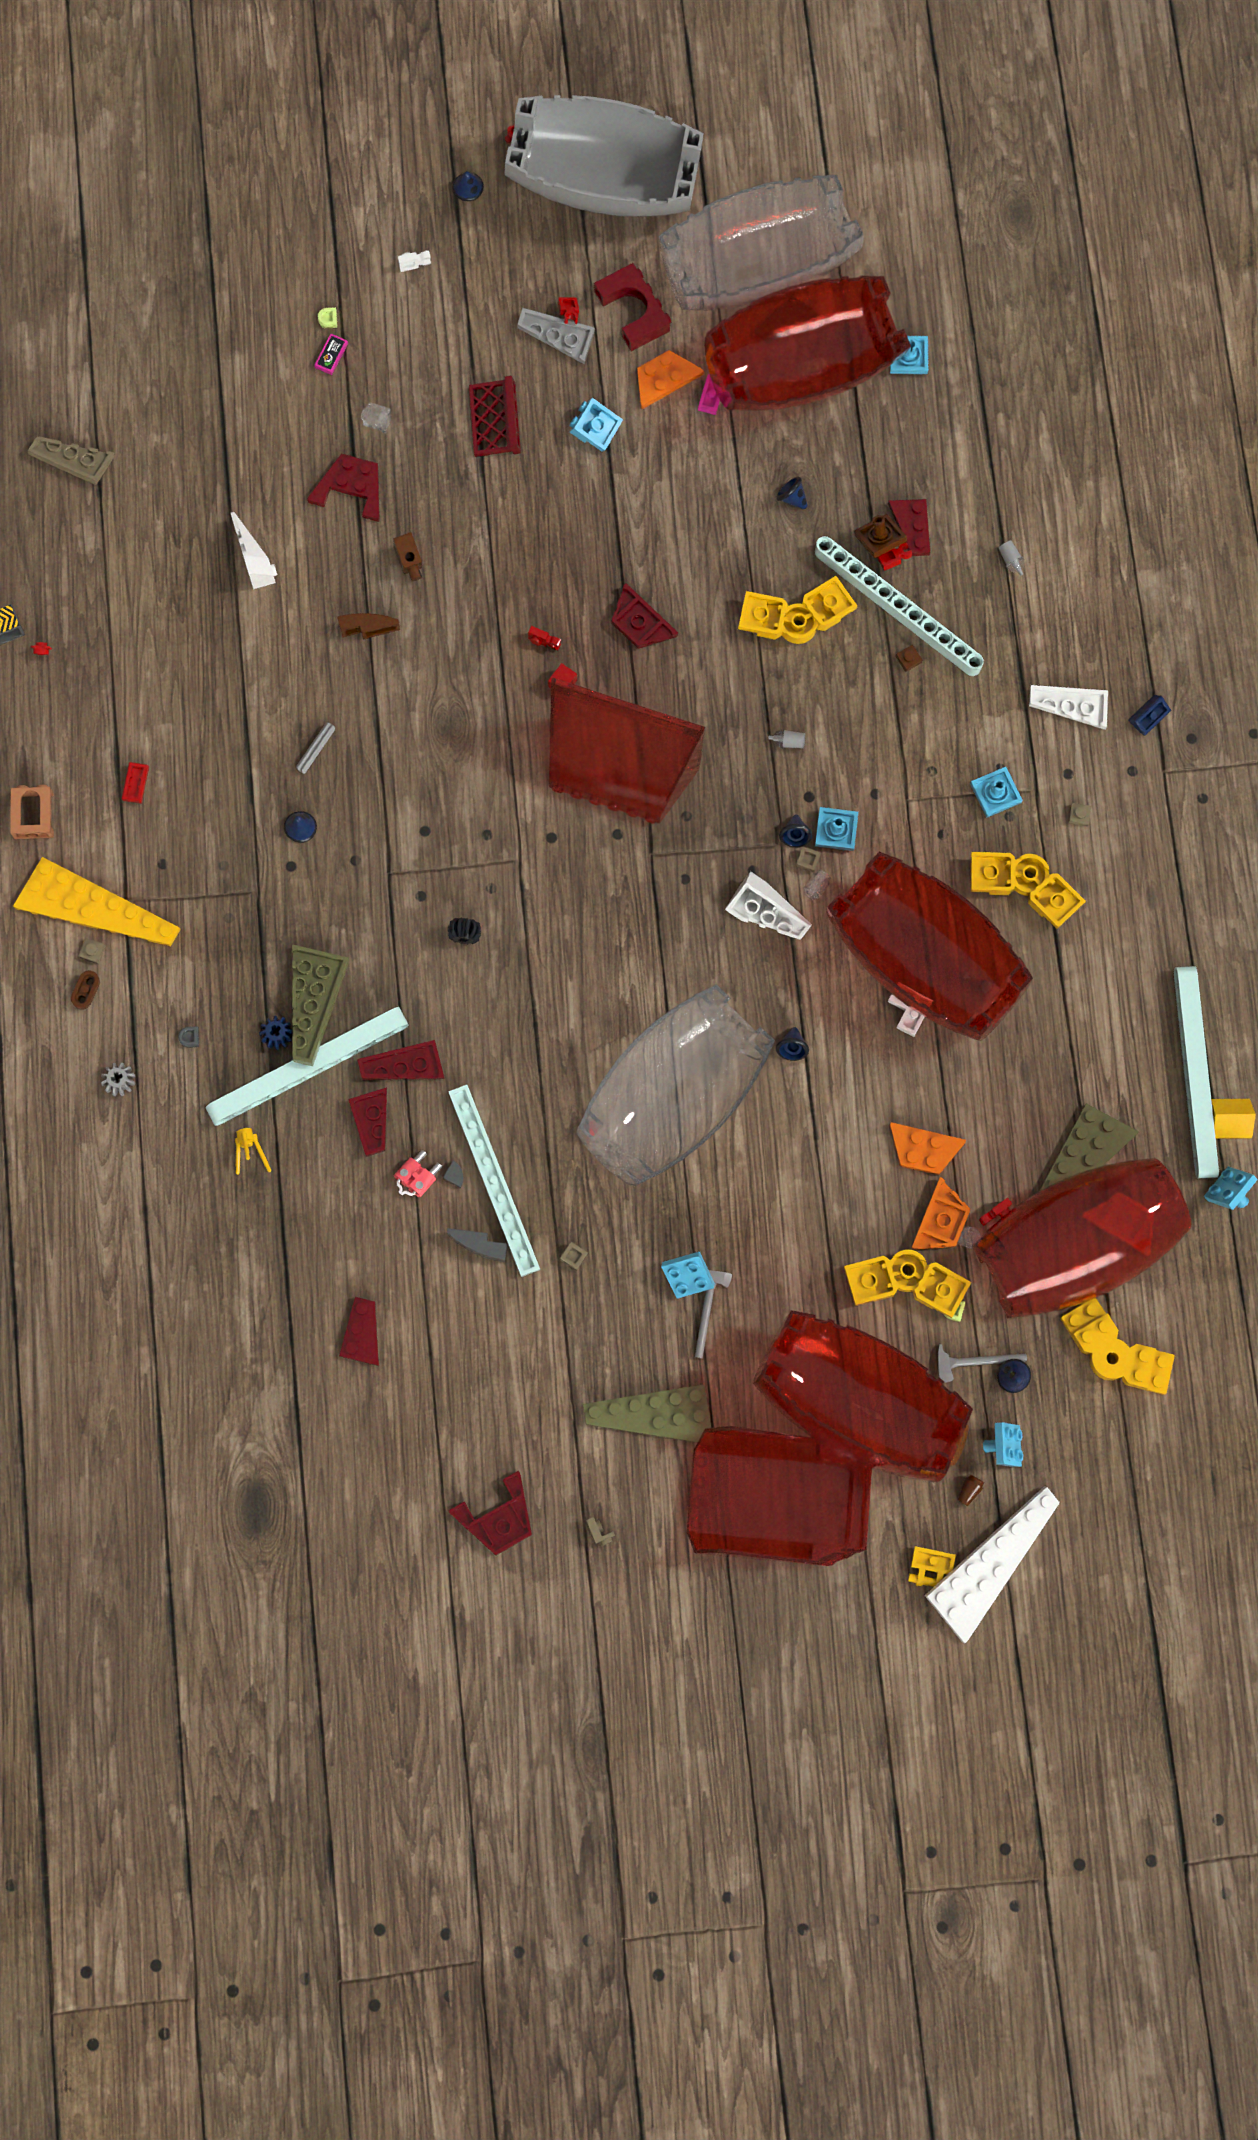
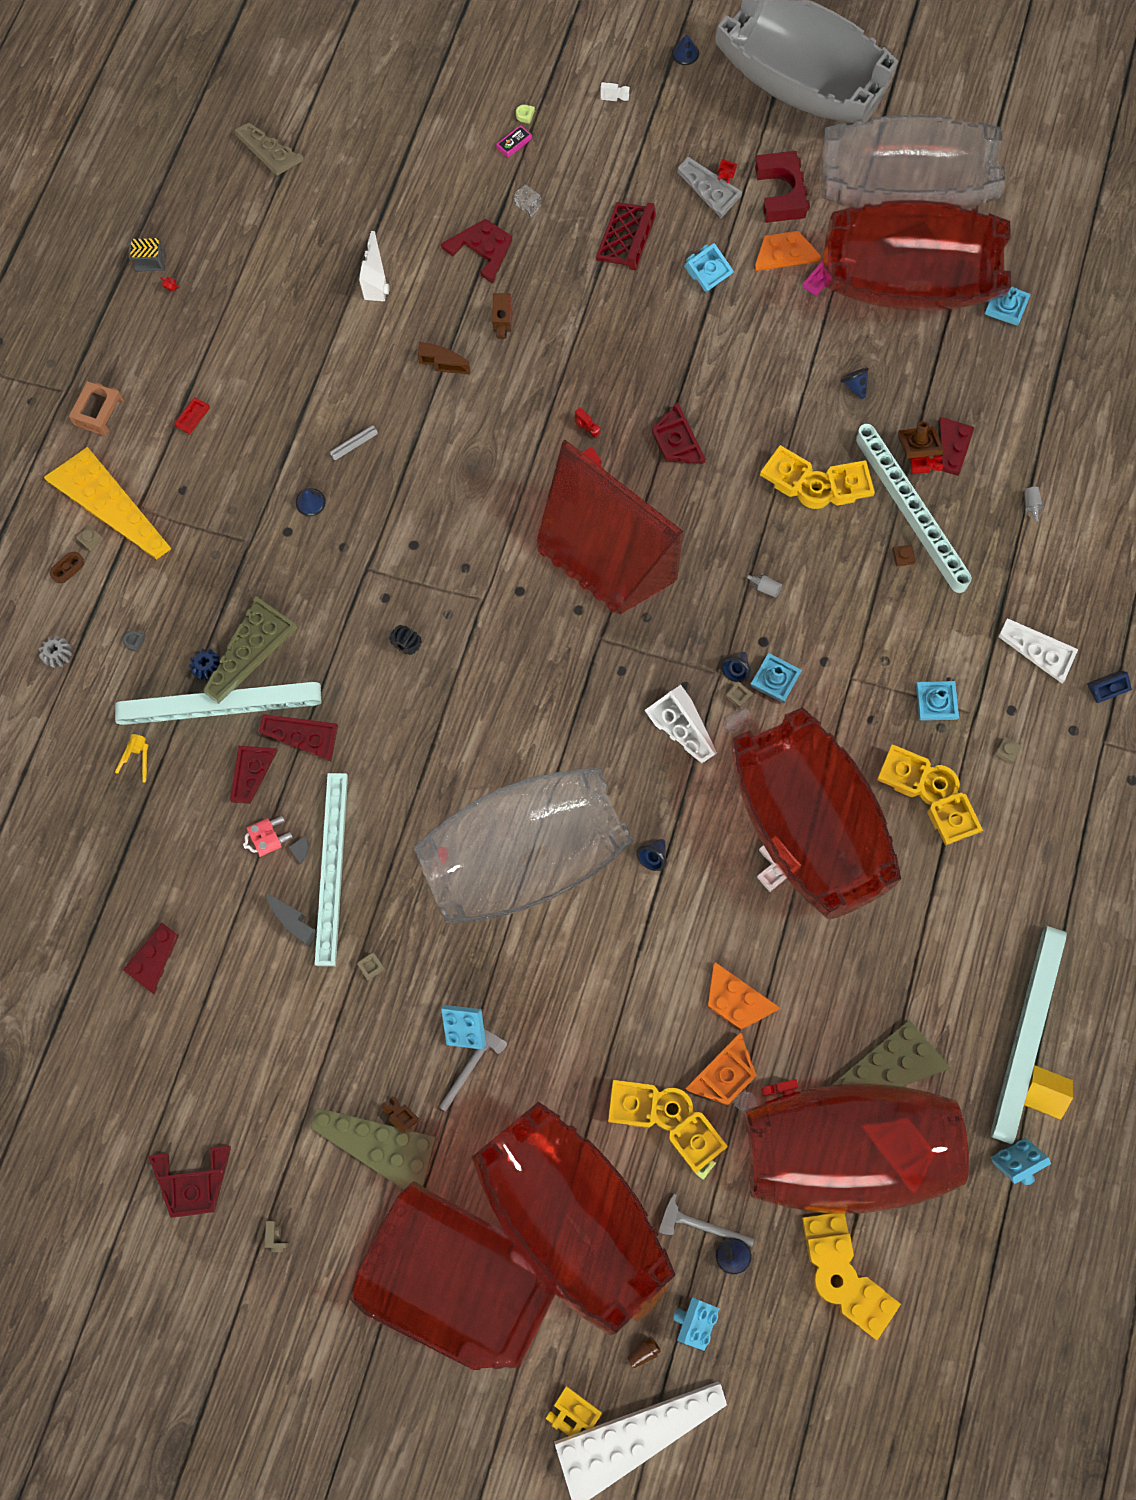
camera: 30 degrees right, 5 degrees down
none -> reddish brown plate [382,1096,419,1134]

